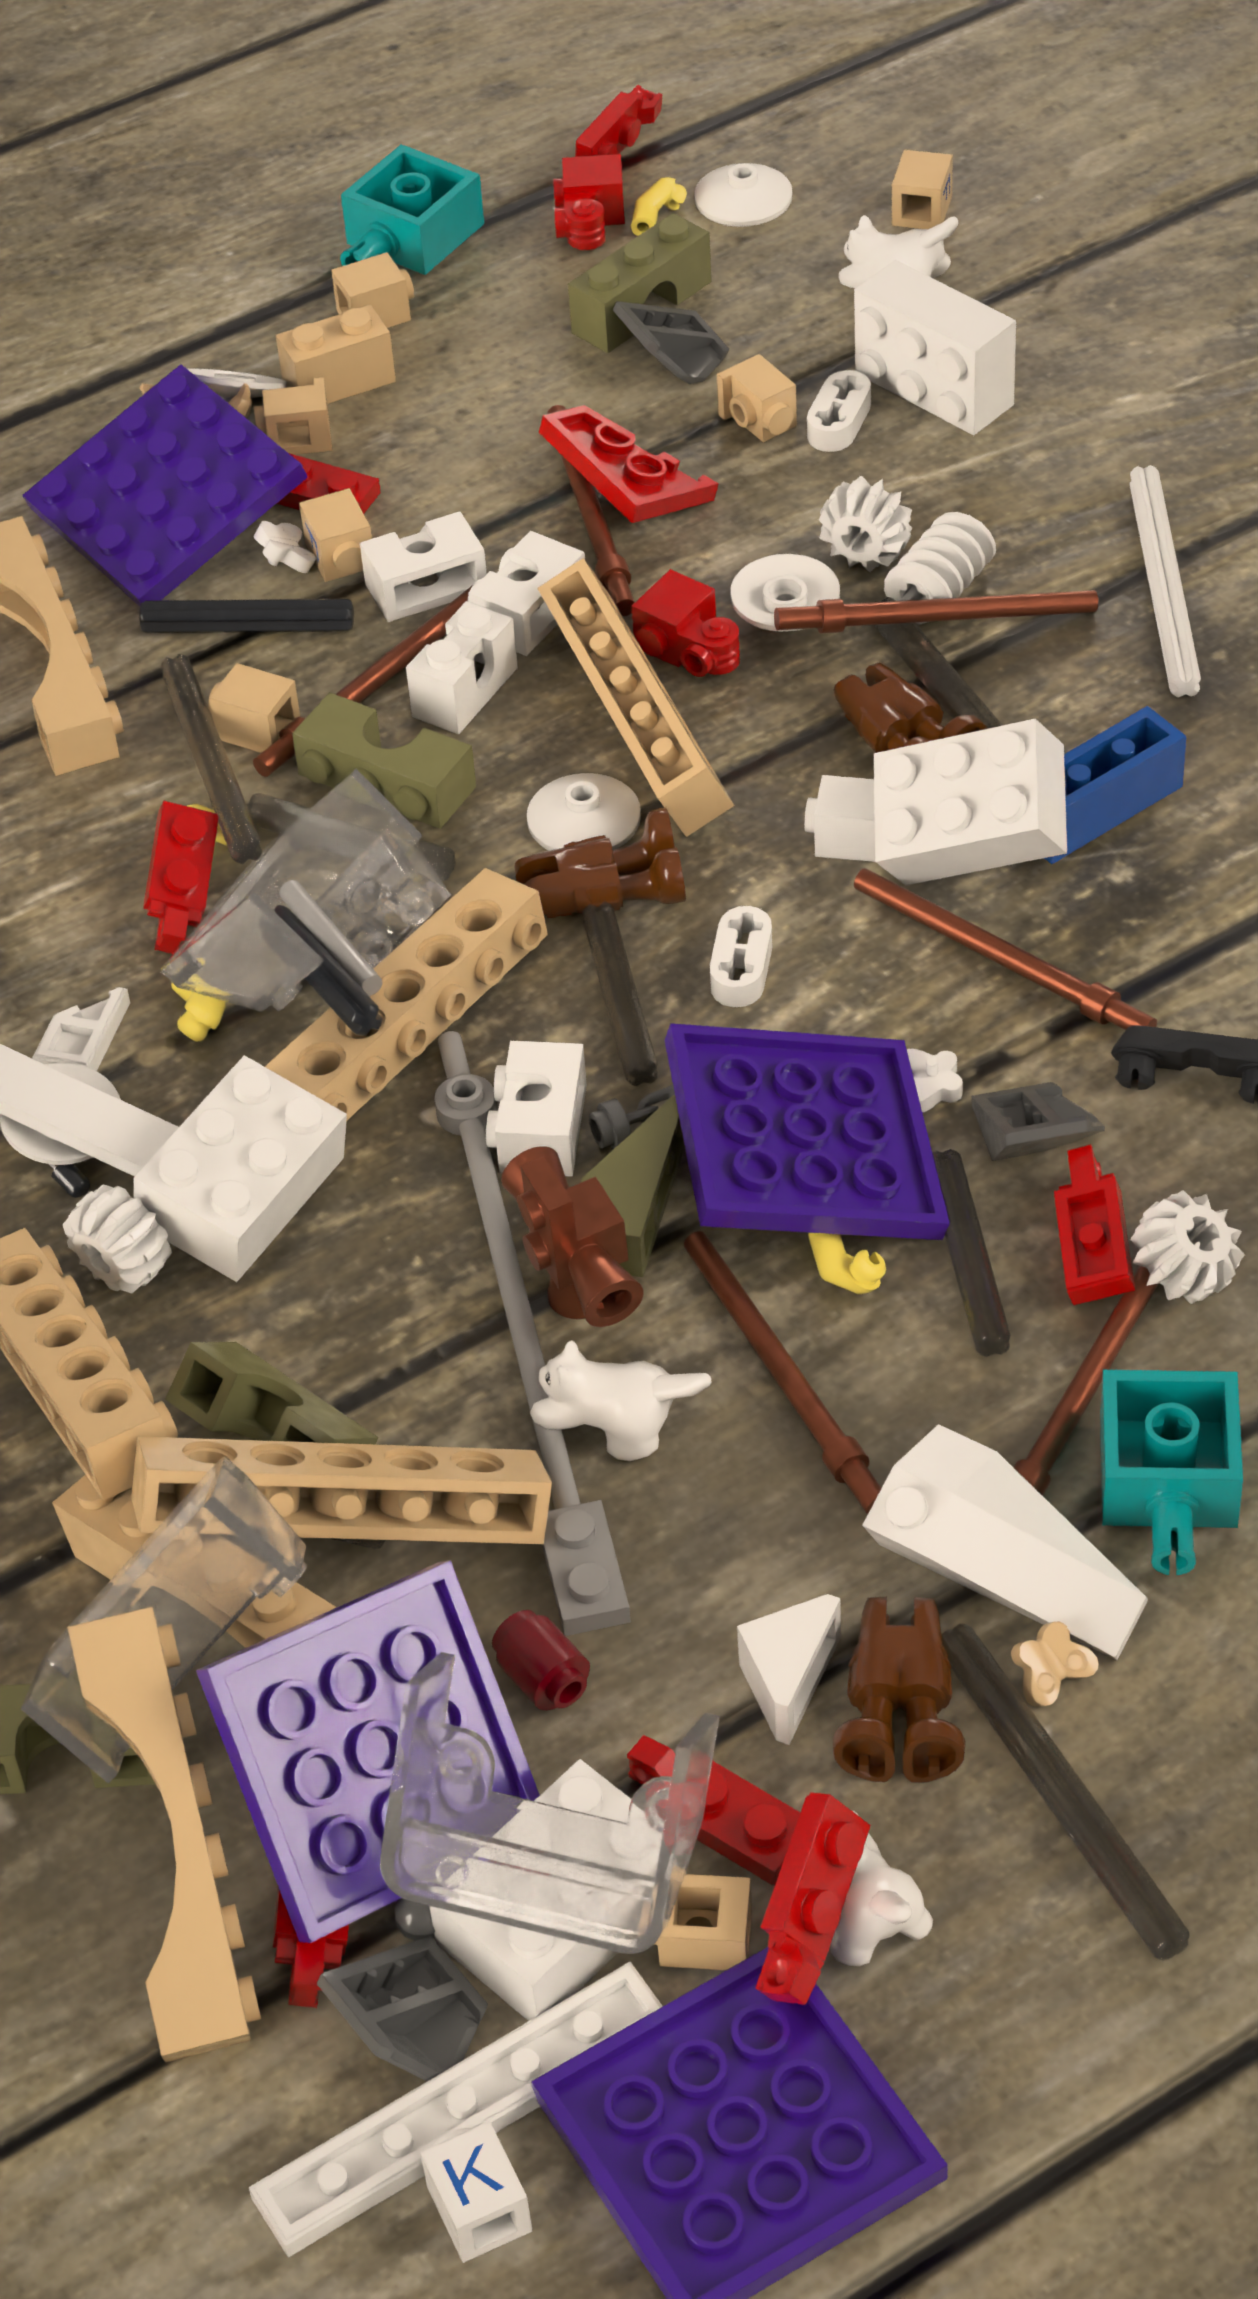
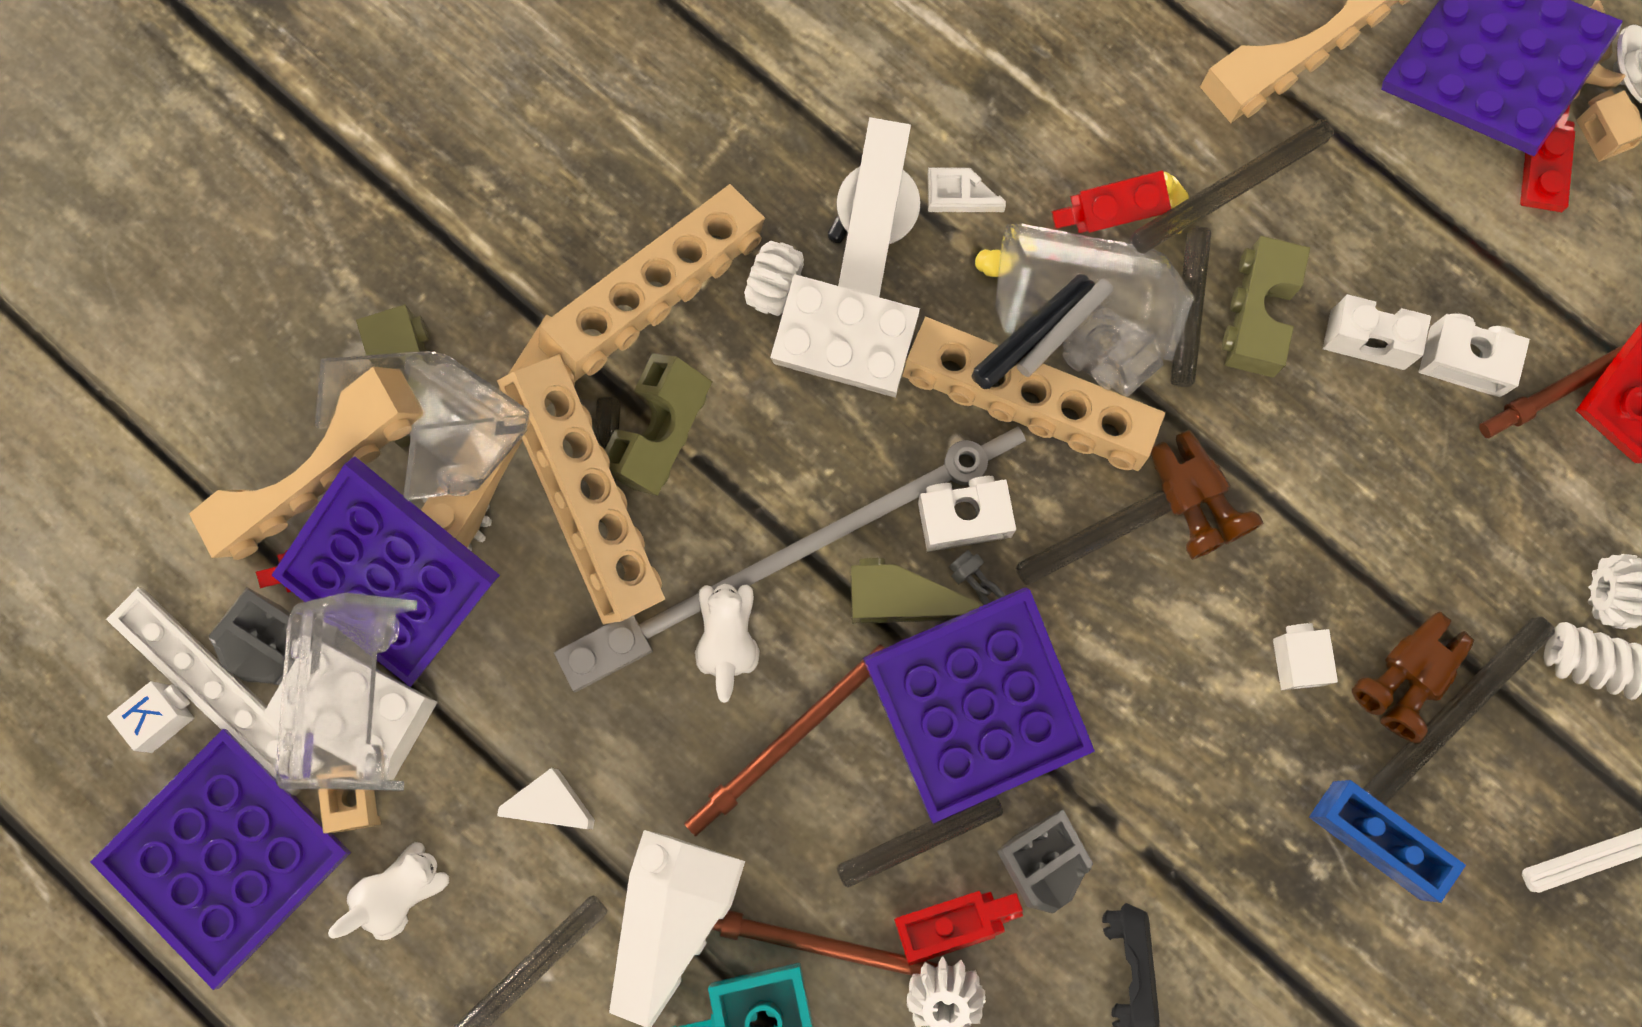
camera: 70 degrees right, 30 degrees up
black axle [139,599,354,633] -> none
tan brick [208,663,300,753] -> none
copper bar [253,584,474,777] -> none
white piece [254,521,316,573] -> none
tan brick [299,488,372,582] -> none
white brick [360,511,487,622] -> none
dark red brick [492,1610,590,1711] -> none
copper brick [501,1146,644,1327] -> none
white dish [527,773,641,851] -> none
tan brick [537,558,734,837] -> none
red hinge [627,1735,800,1885] -> none
red brick [631,569,740,677] -> none
white beam [710,906,772,1007] -> none
white dish [730,554,840,631] -> none
red hinge [755,1792,871,2005] -> none
copper bar [774,590,1098,633] -> none
light yellow arm [808,1233,886,1294] -> none
reddish brown piece [833,1597,966,1783] -> none
copper bar [854,868,1157,1030] -> none
white brick [874,719,1067,885] -> none
white piece [907,1049,963,1112] -> none
tan piece [1011,1621,1099,1707] -> none

